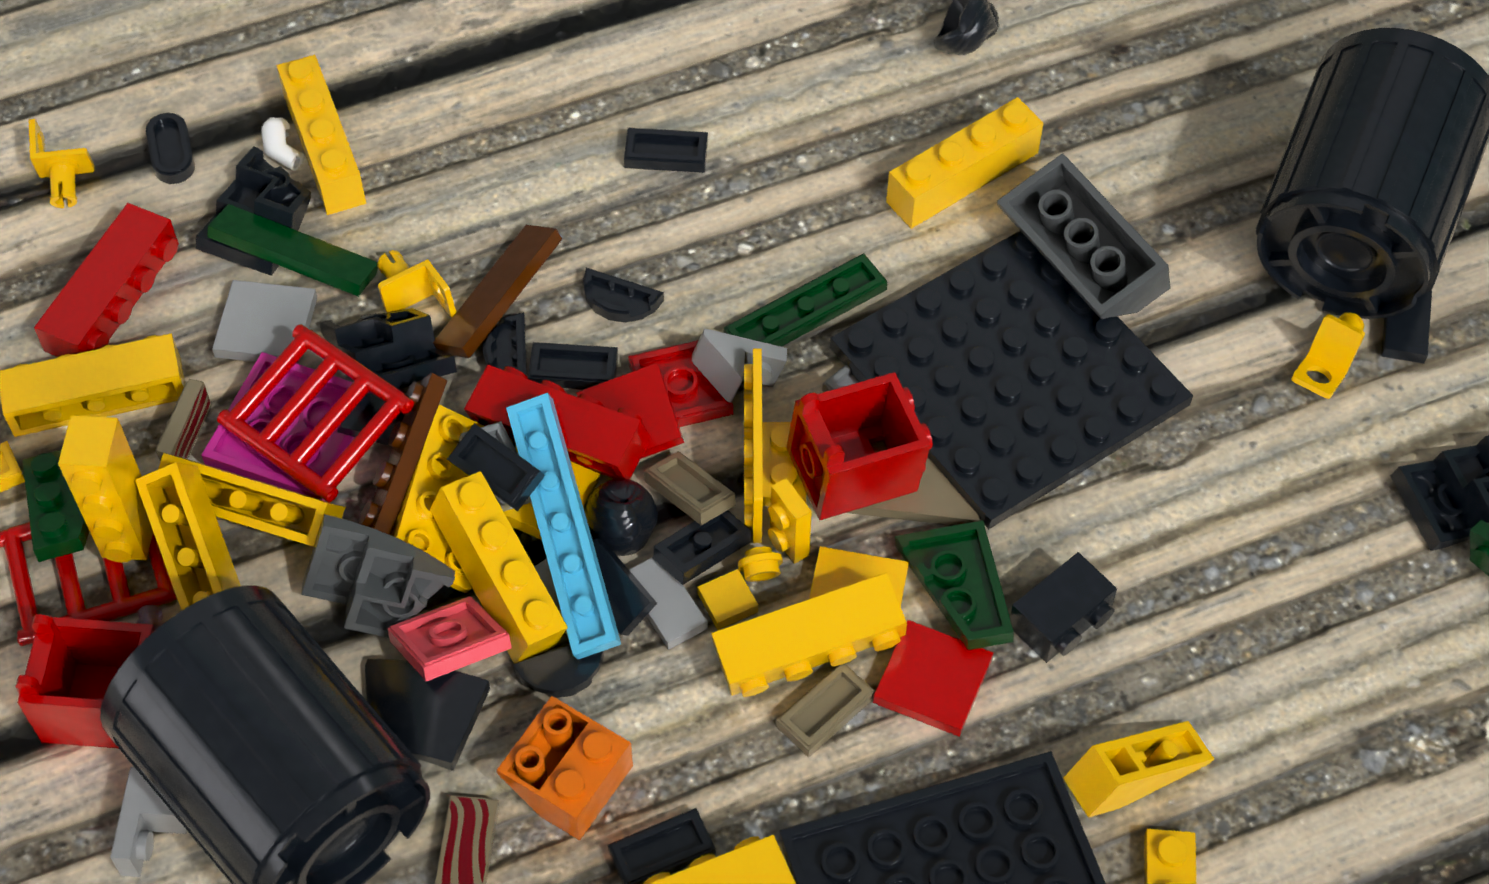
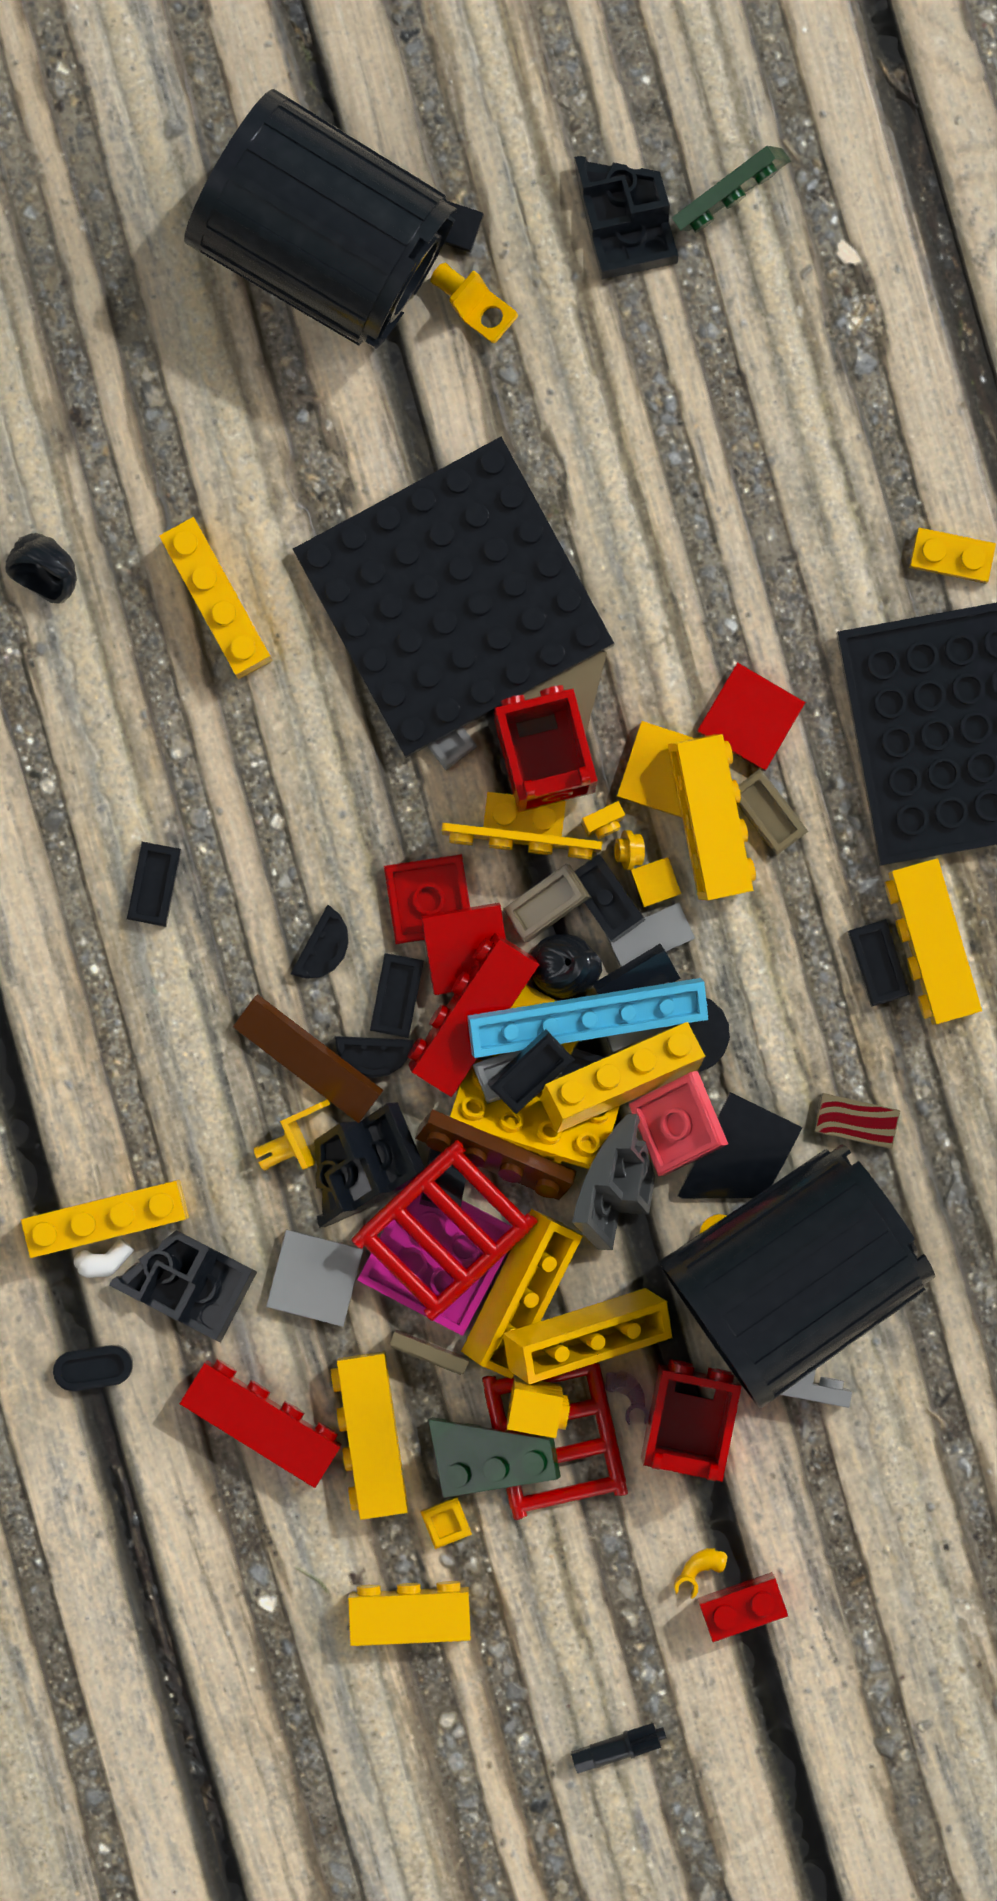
camera: 85 degrees left, 30 degrees up
yellow bracket [29,118,95,208] -> none
dark green tile [207,204,378,297] -> none
orange slope [497,696,633,841] -> none
light grey slope [691,328,787,403] -> none
dark green tile [723,253,888,347] -> none
dark green wing [895,520,1014,650] -> none
dark grey slope [997,153,1171,319] -> none
black brick [1010,552,1117,663] -> none
yellow slope [1063,721,1215,818] -> none

